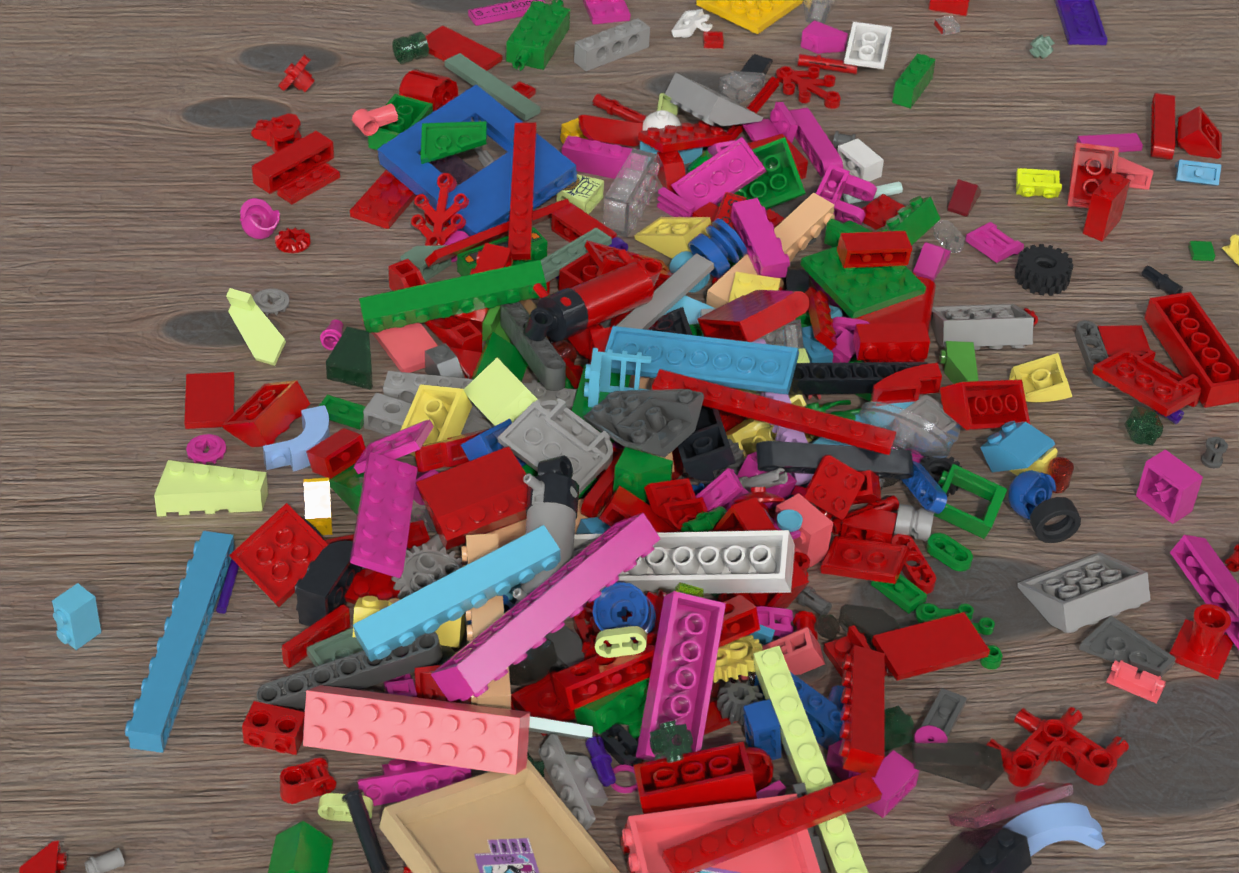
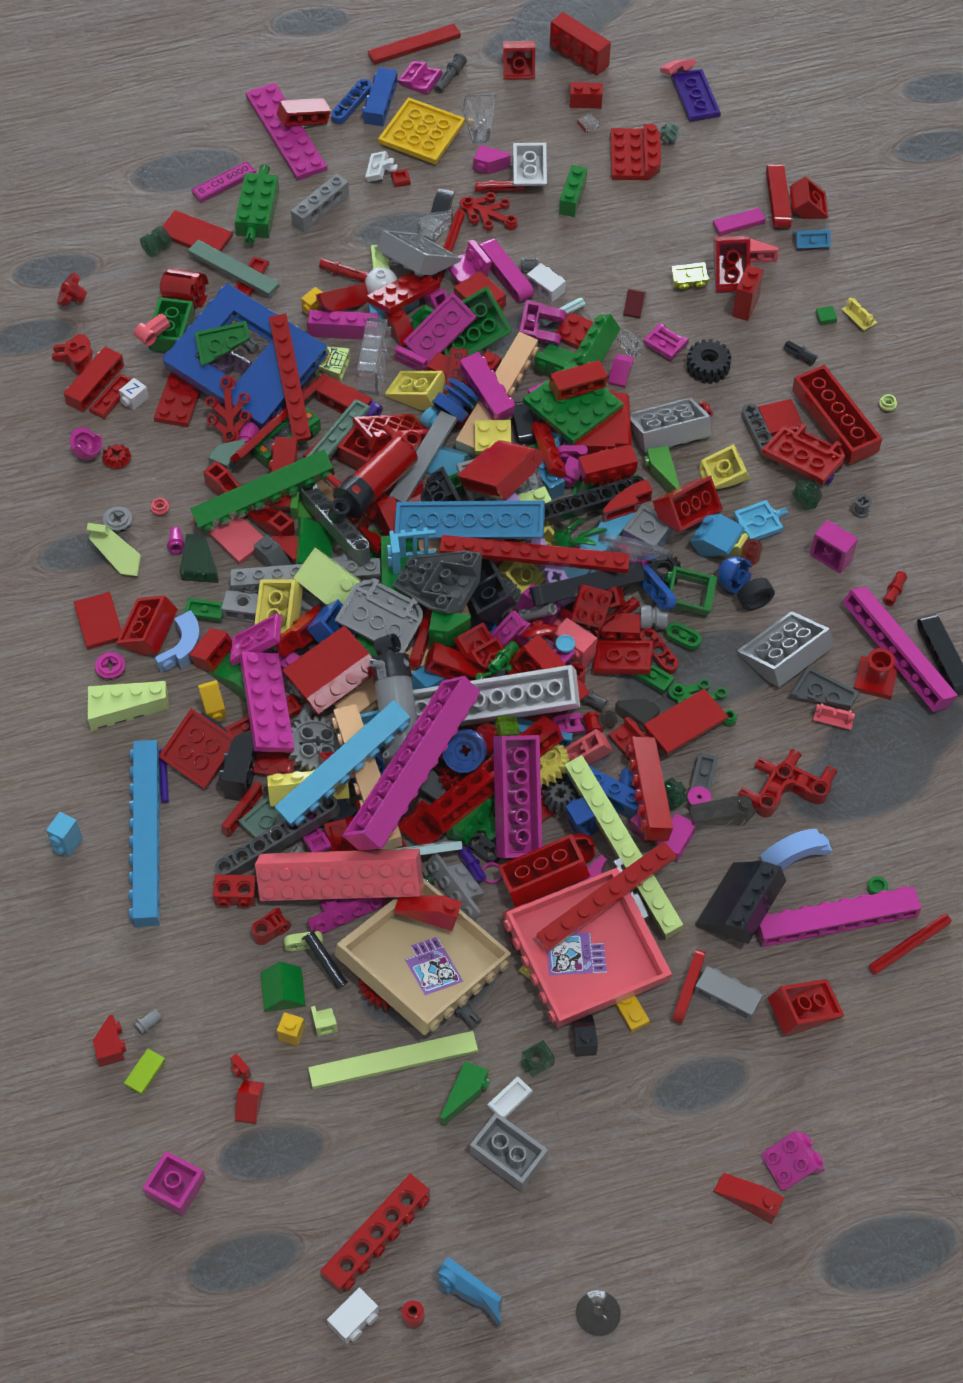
camera: 10 degrees left, 15 degrees up
yellowish green beam [595,626,647,658] -> none
clear green brick [649,720,693,763] -> none
clear pink tile [948,782,1074,828] -> none
none -> white brick [119,378,149,410]
none -> coral plate [151,498,169,515]
none -> red slope [394,895,462,932]
none -> red plate [610,124,661,180]
none -> medium azure plate [733,500,788,543]

